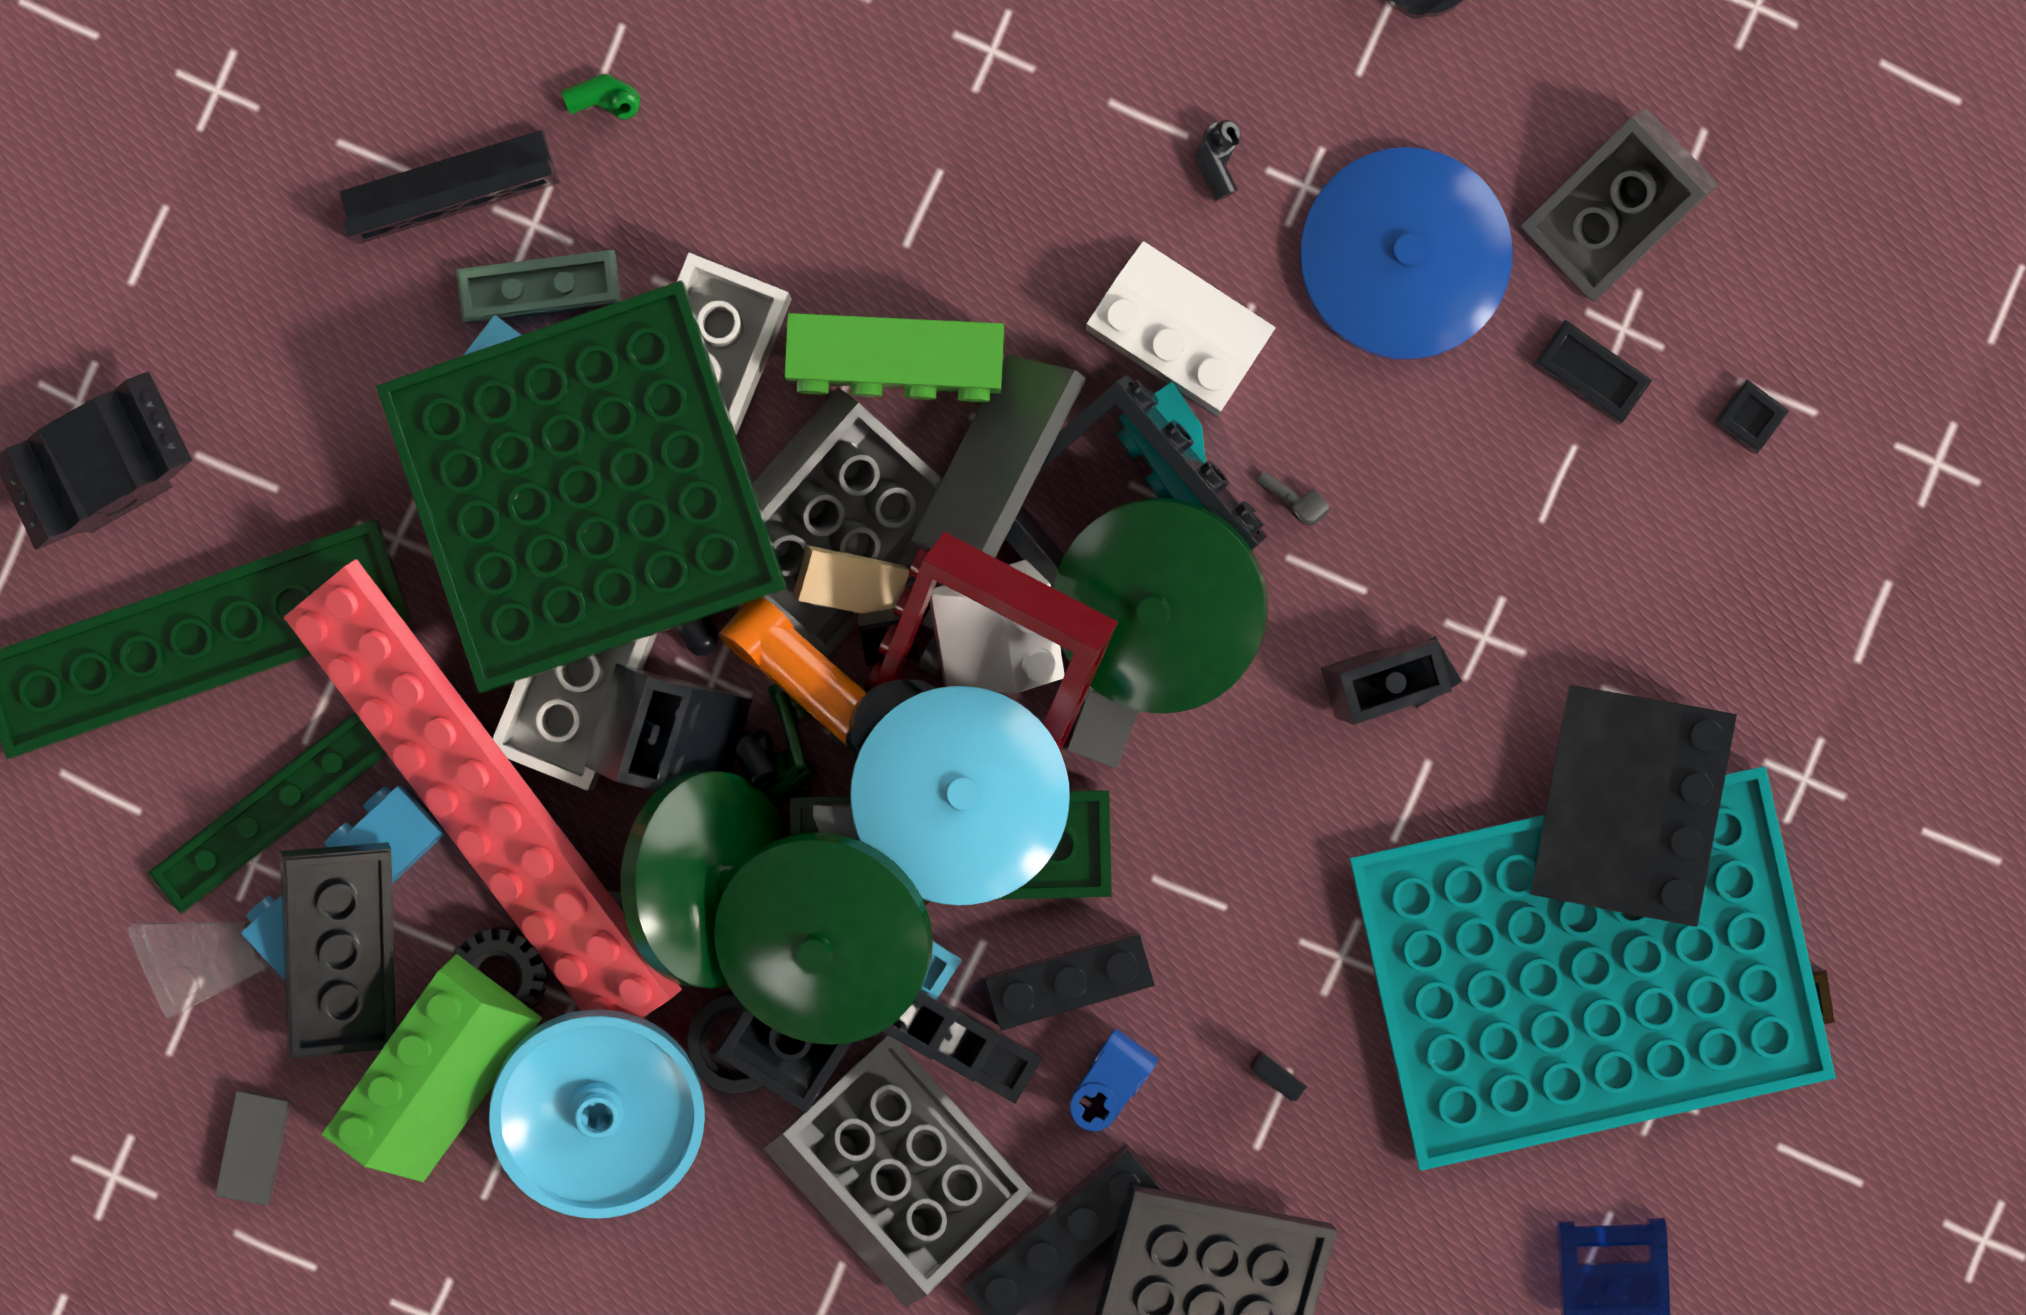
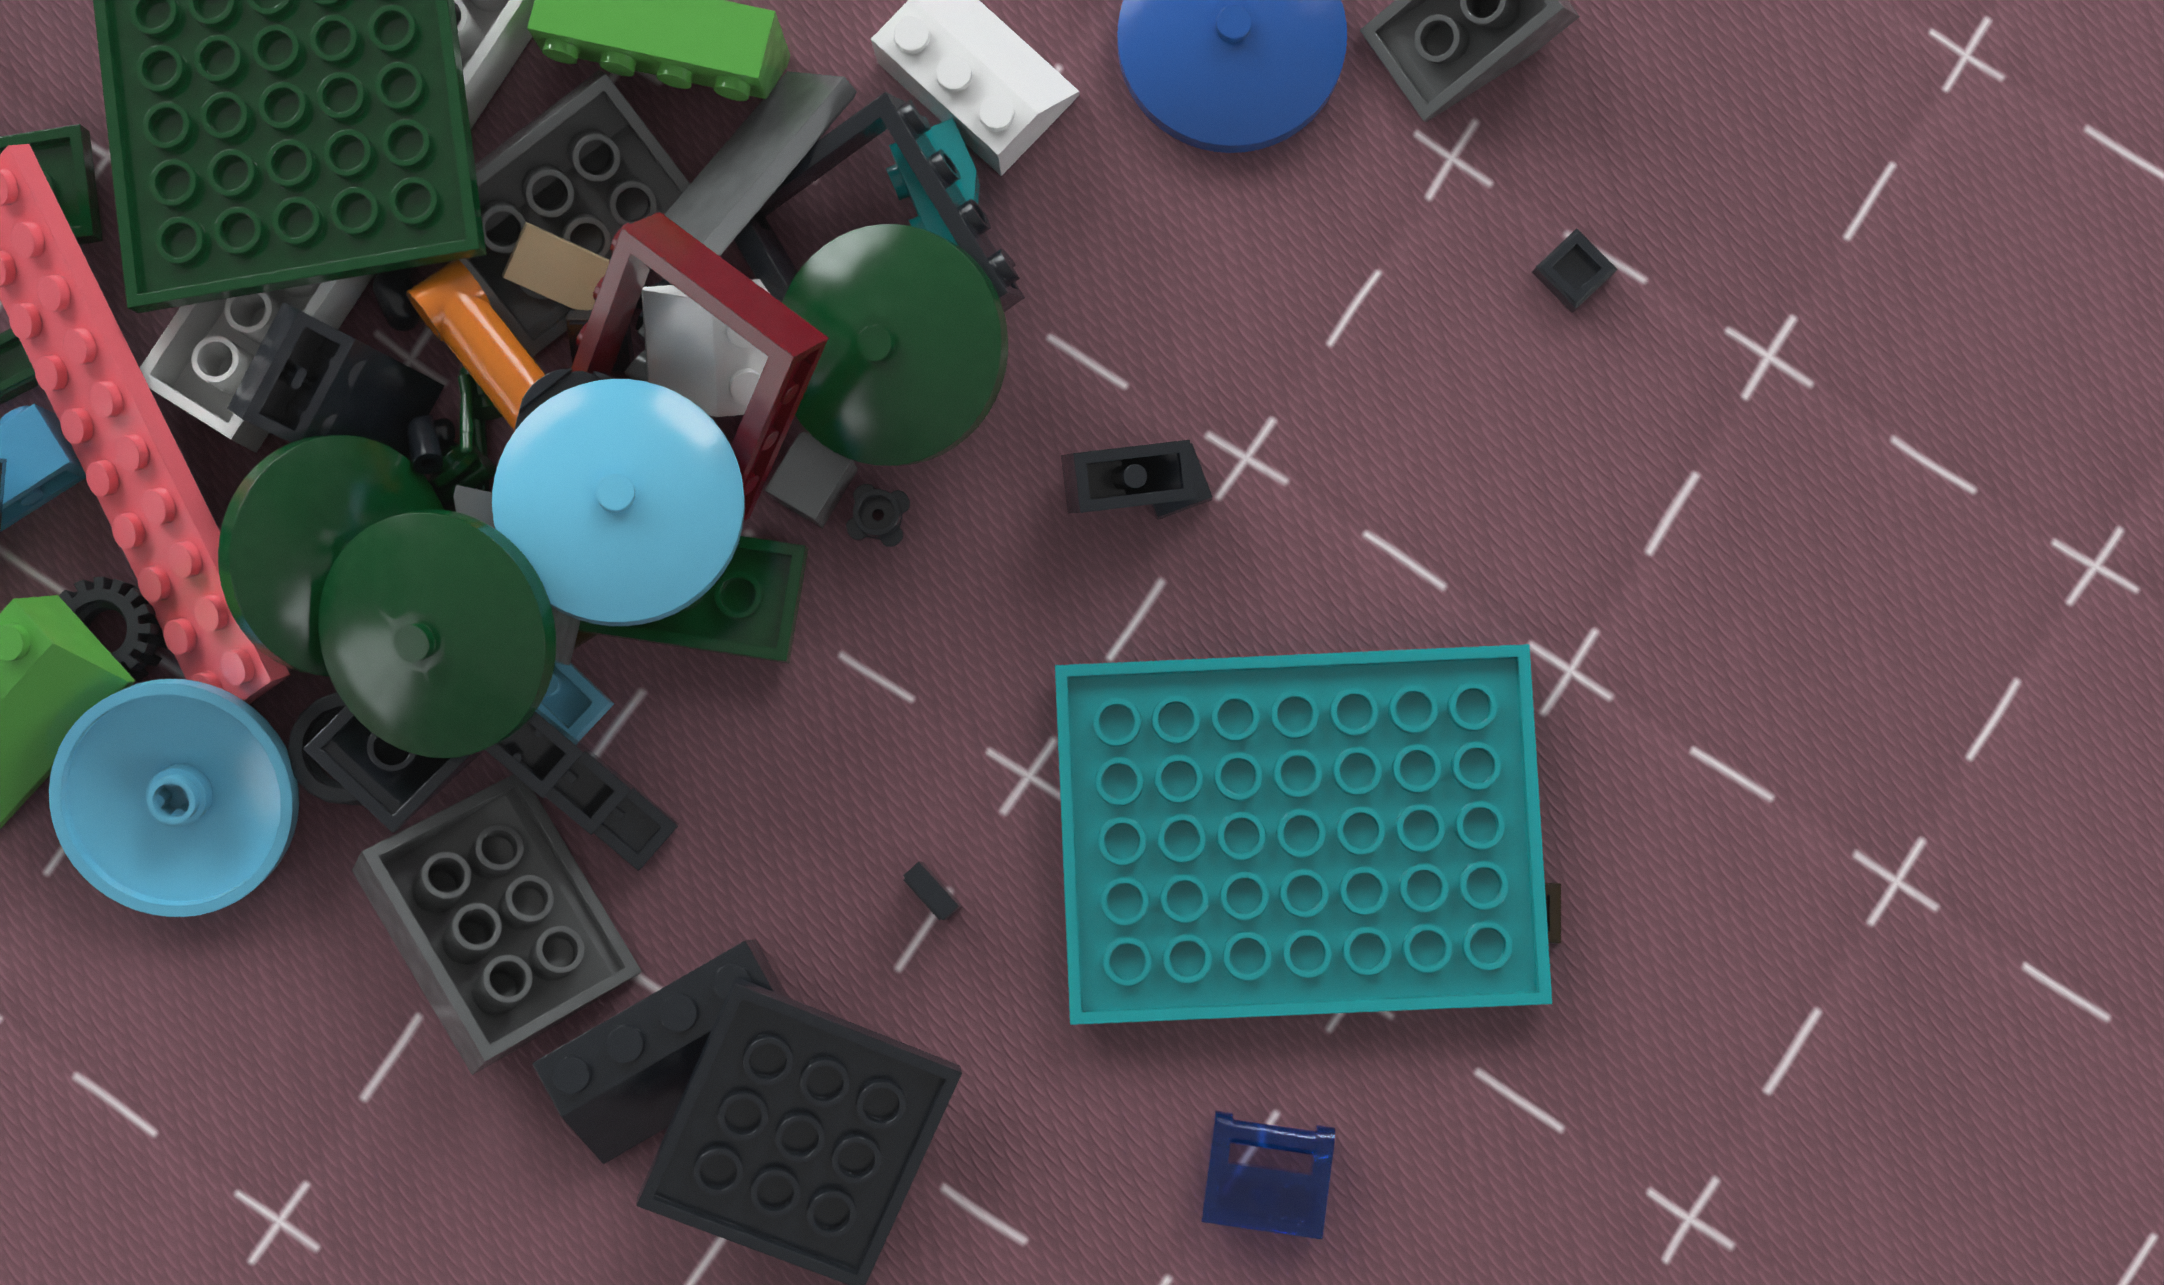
camera: 20 degrees right, 5 degrees down
black brick [985,931,1155,1031] -> none
blue piece [1070,1028,1160,1131] -> none
dark grey hand [1258,472,1330,525] -> none
black slope [1530,685,1737,927] -> none
black tile [1533,320,1652,425] -> none
none -> black plate [846,484,910,547]

